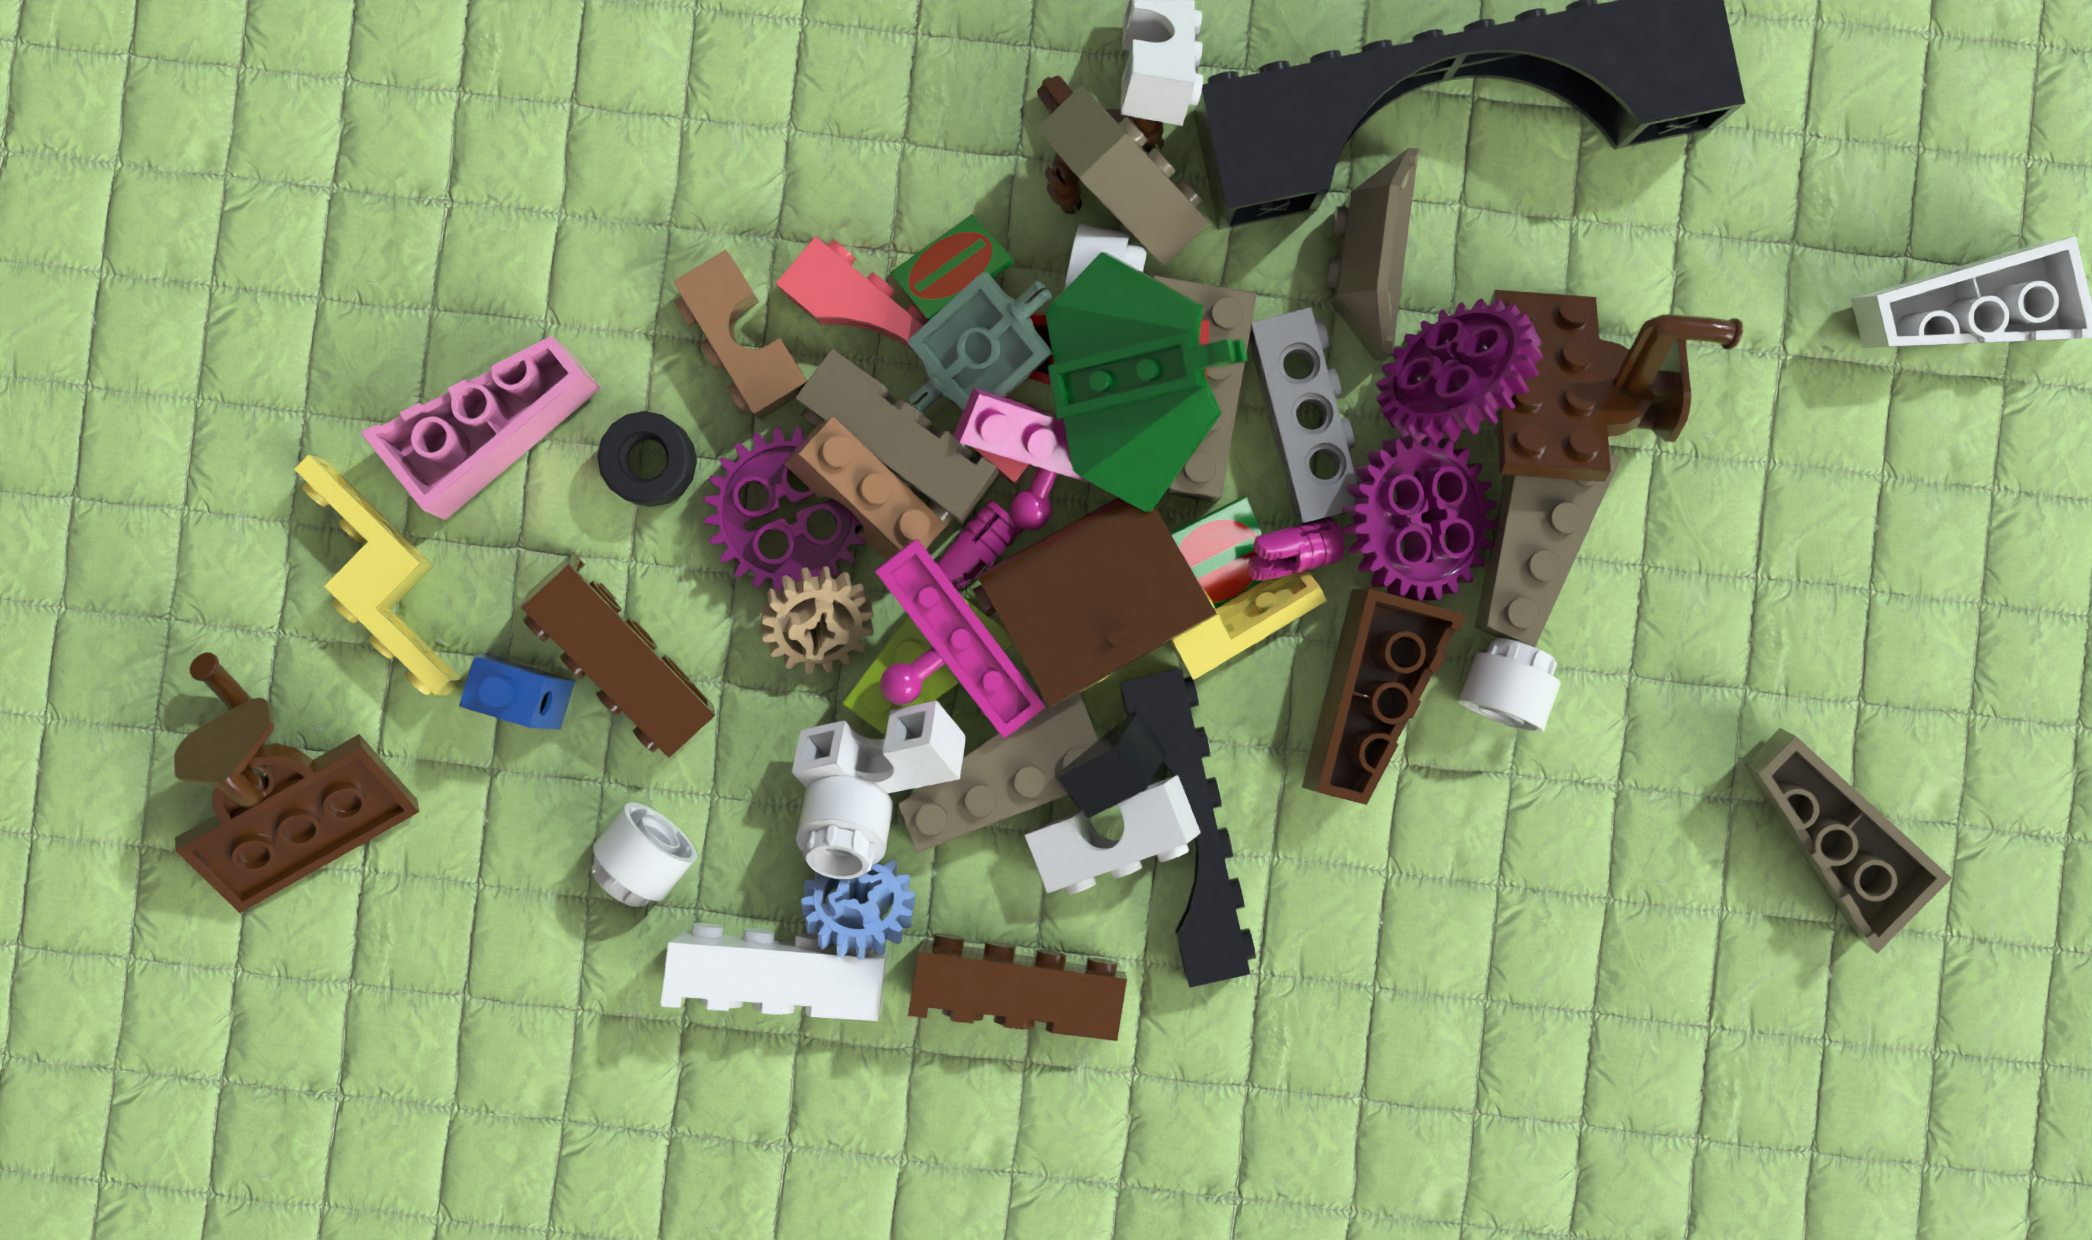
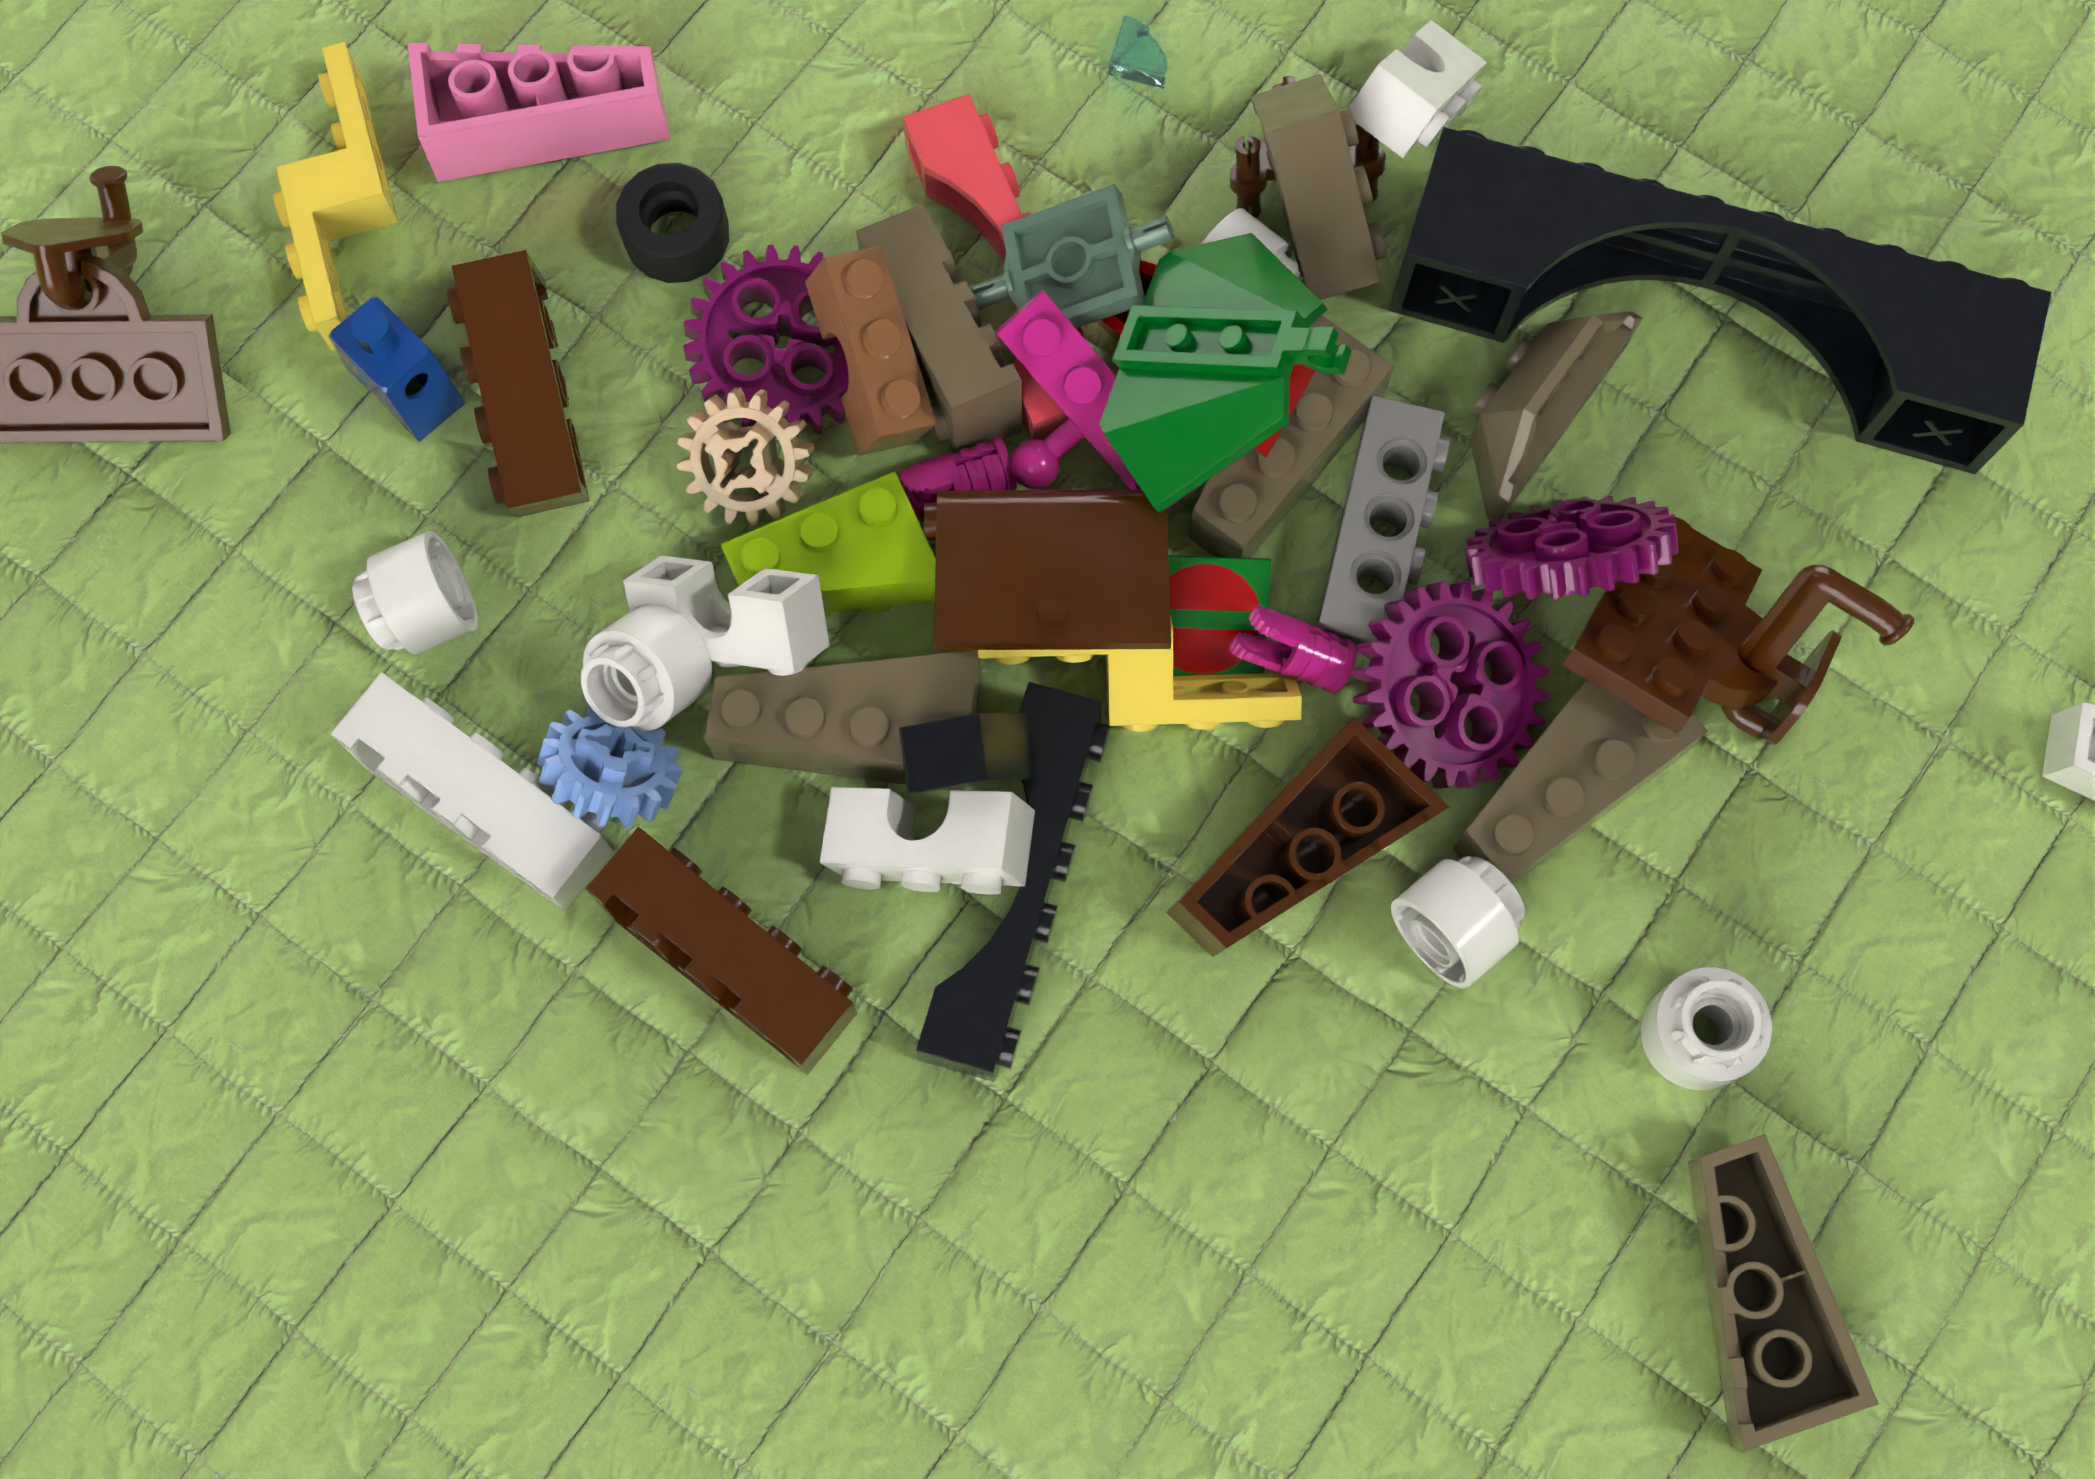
camera: 30 degrees right, 15 degrees down
medium nougat arch [673,250,807,420] -> none
dark pink plate [874,538,1046,739] -> none
piece [890,214,1015,321] -> none
none -> clear light blue tile [1108,15,1167,89]
none -> white piece [1641,967,1772,1090]

